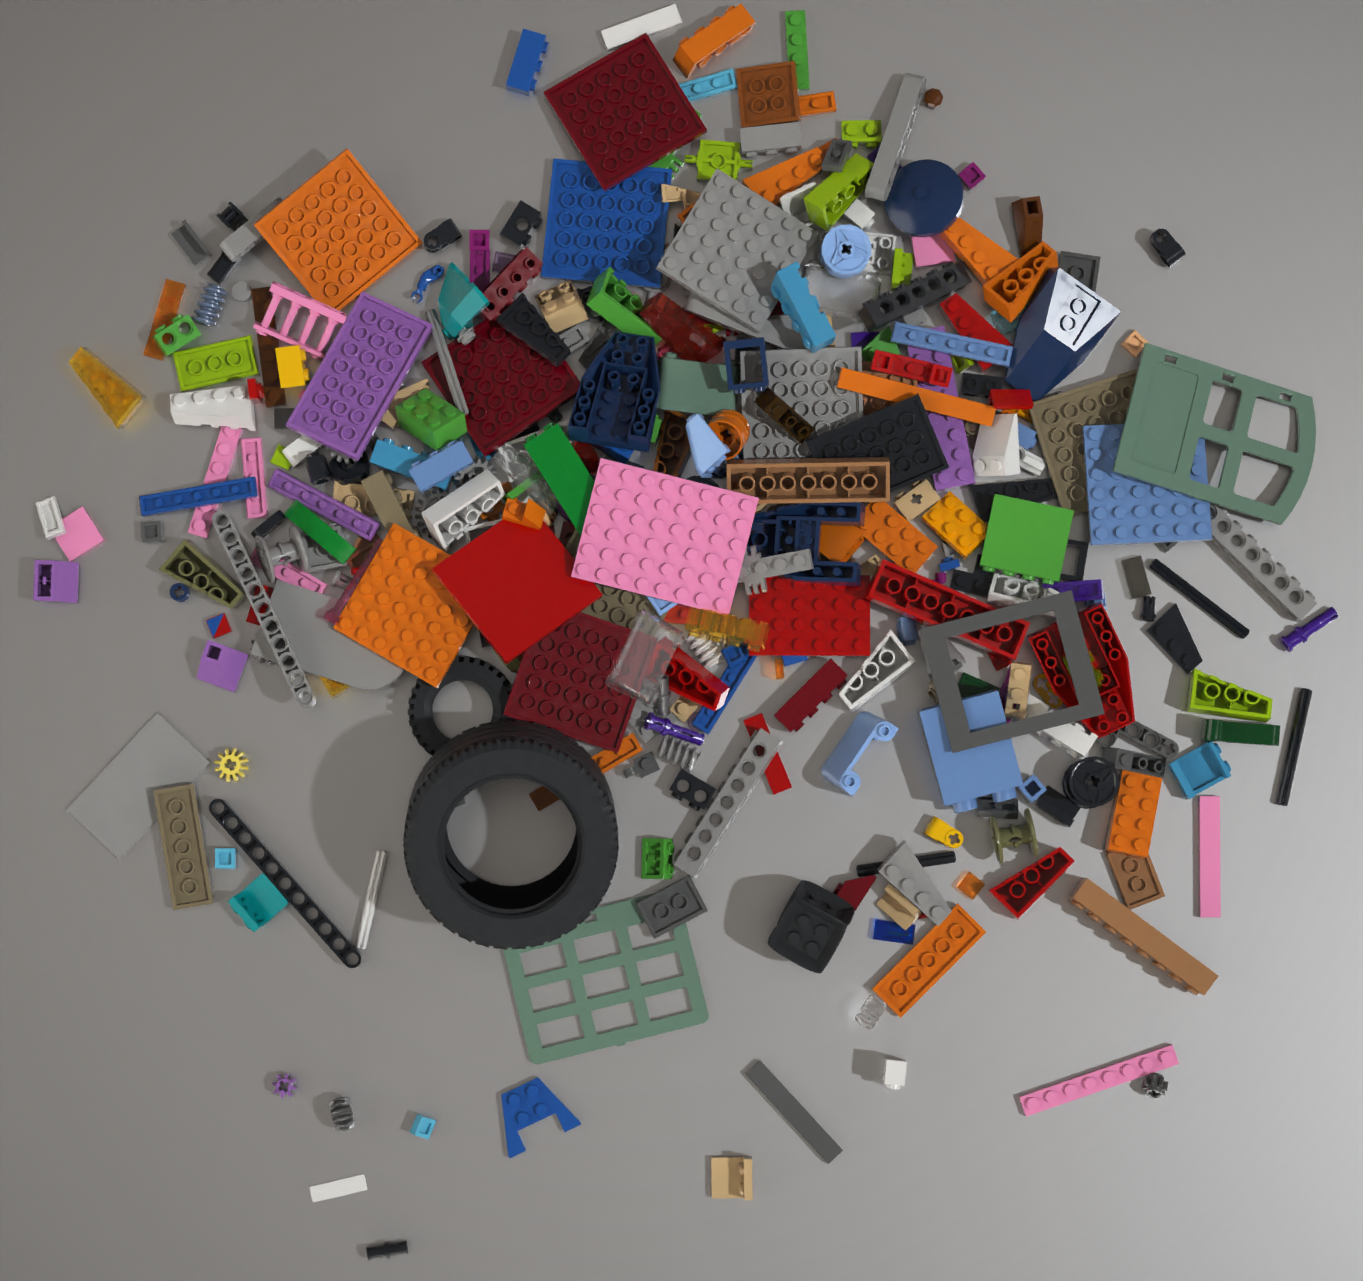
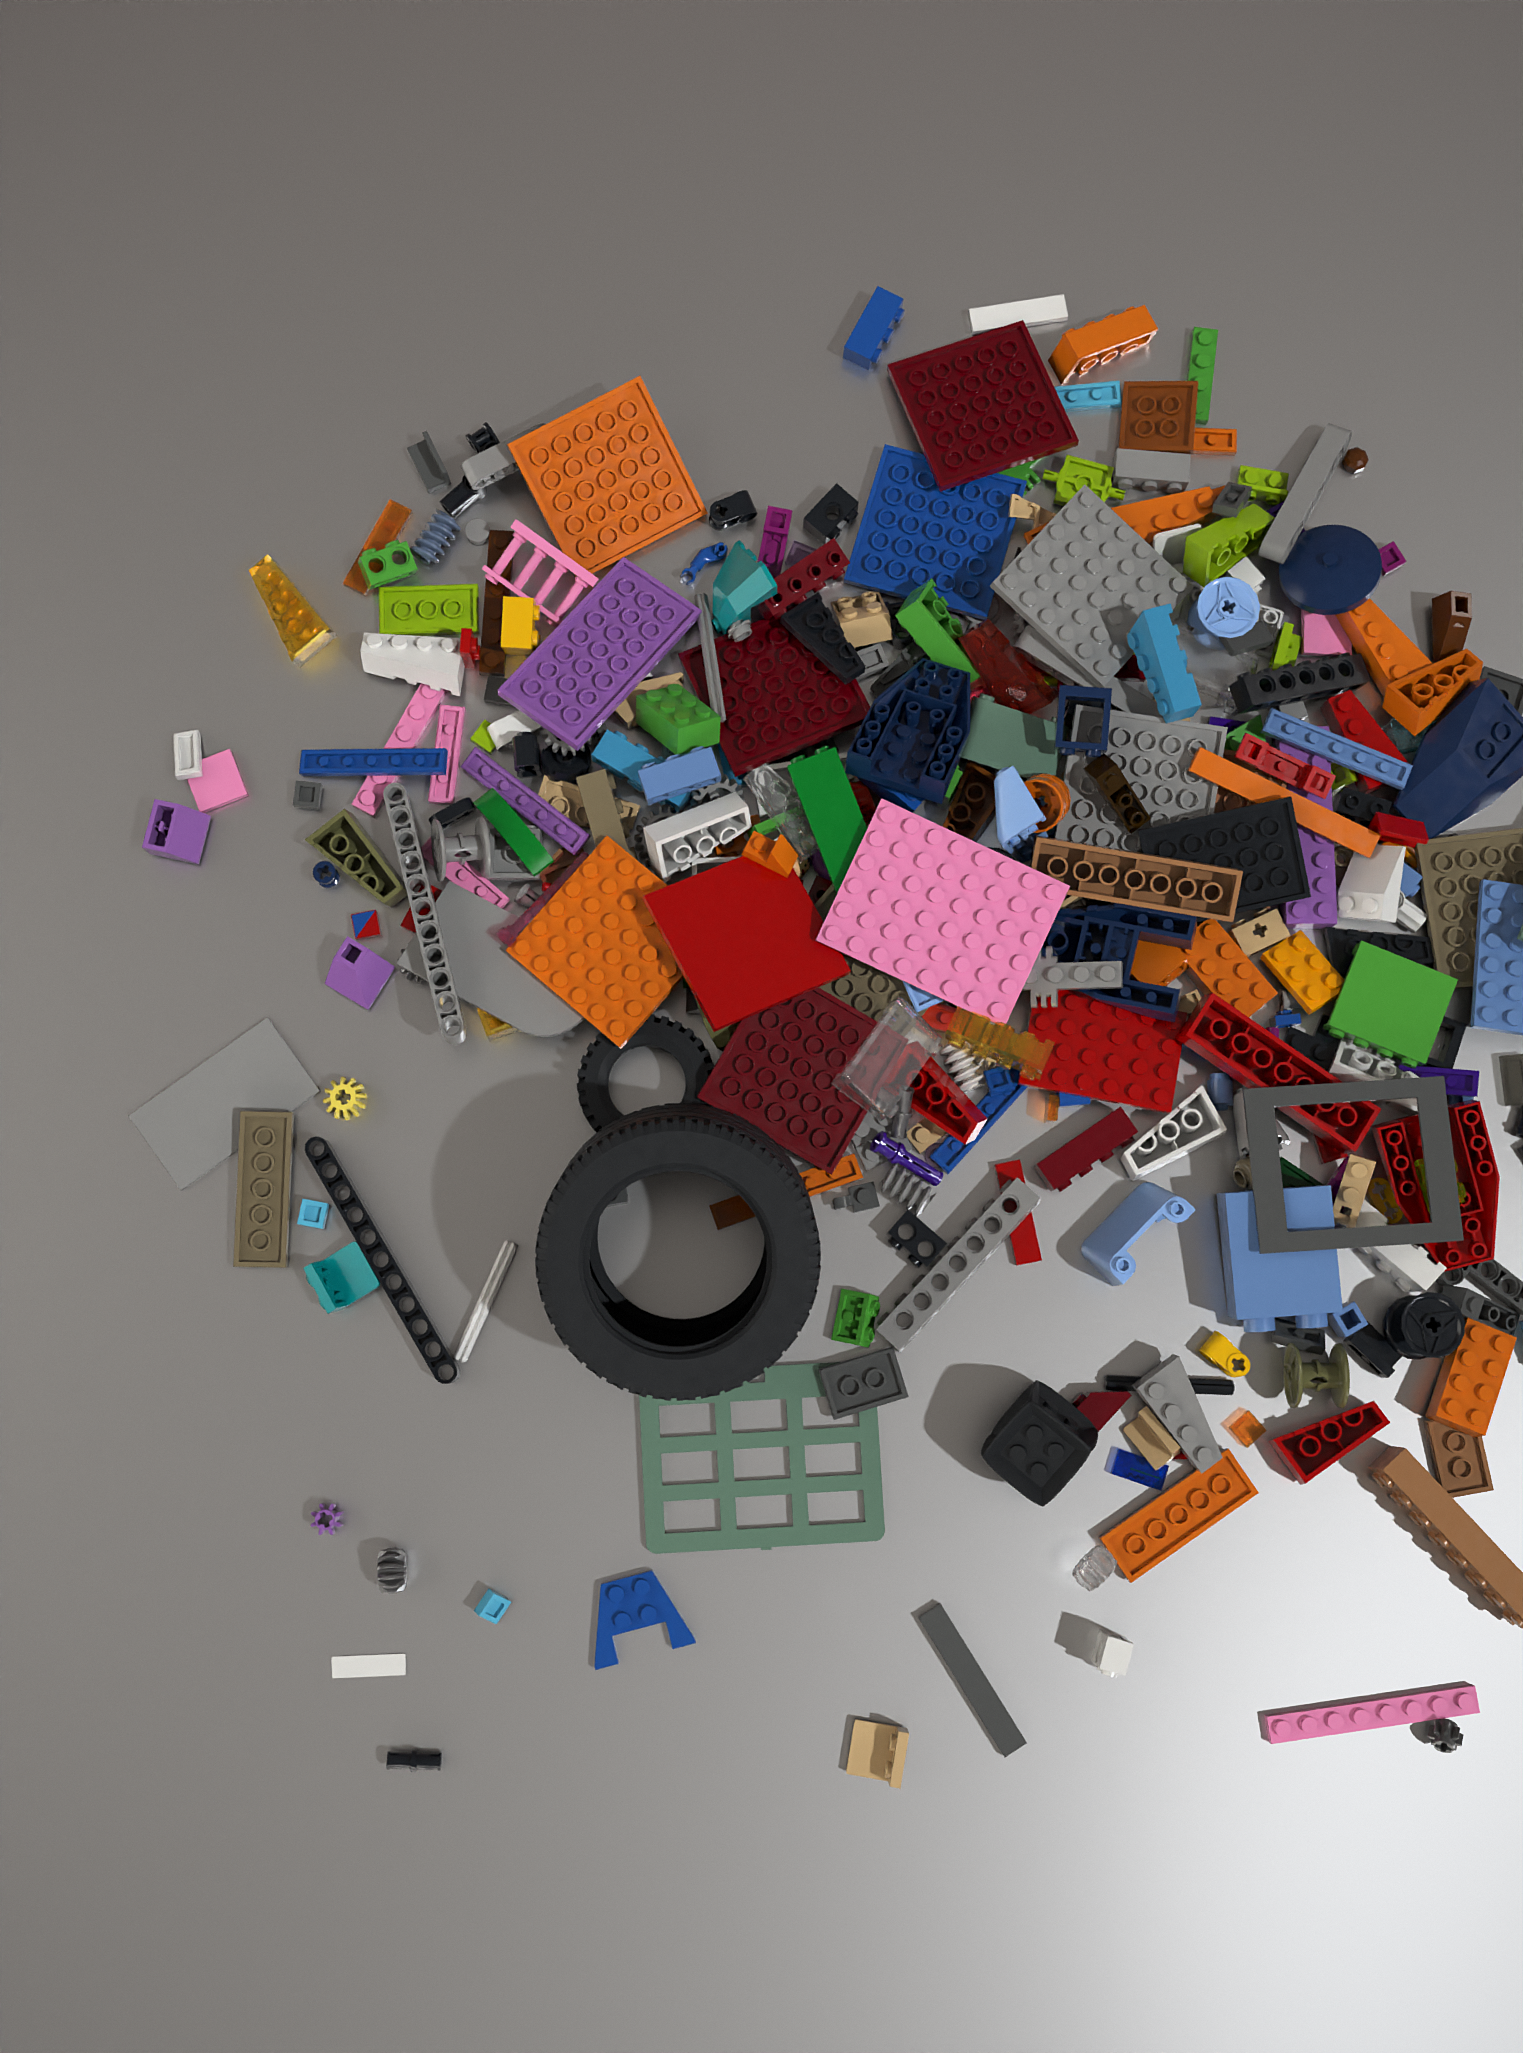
camera: 10 degrees right, 5 degrees down
none -> dark grey tile [1219,621,1275,657]

